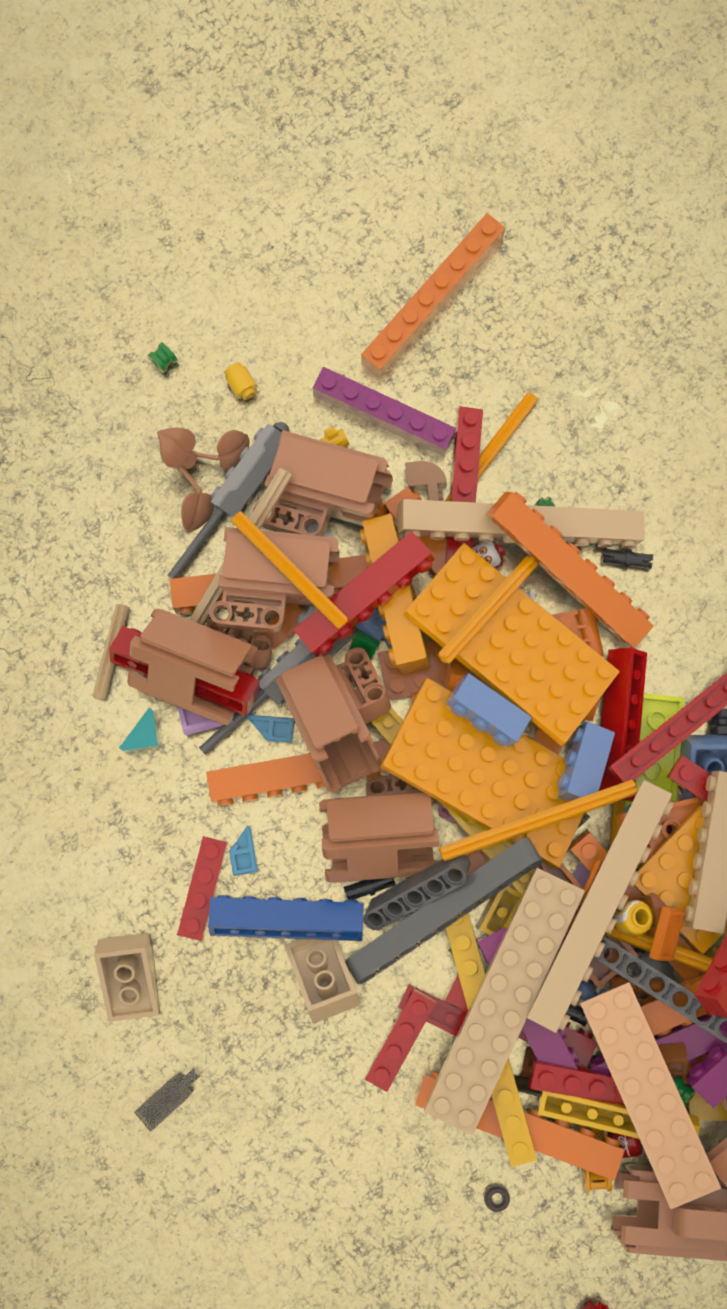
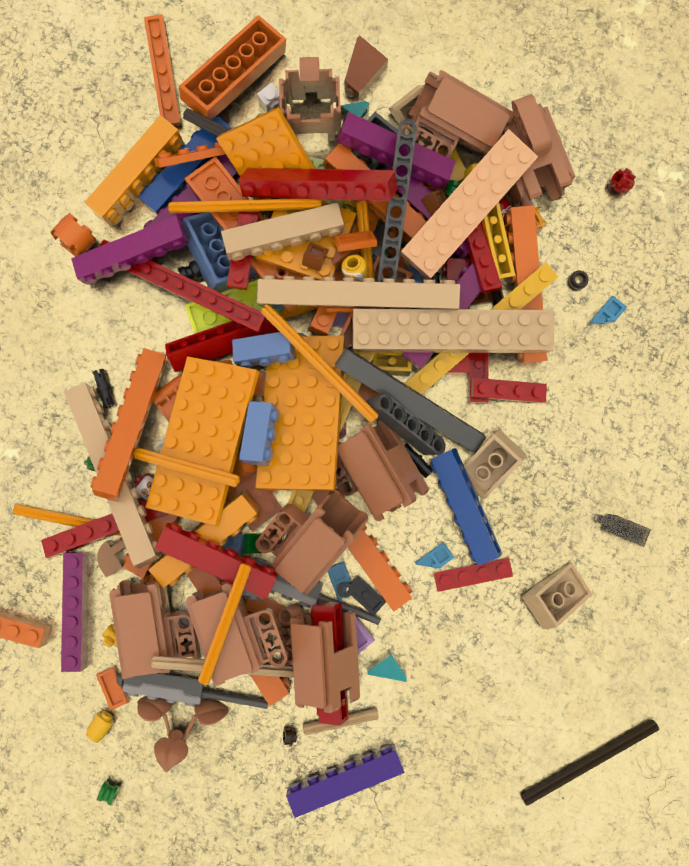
camera: 115 degrees left, 5 degrees up
none -> orange tile [96,666,130,710]
none -> dark brown plate [283,727,297,747]
none -> dark purple brick [286,745,405,818]
none -> dark orange slope [302,242,329,271]
none -> black hinge [337,575,386,616]
none -> dark azure tile [589,295,627,324]

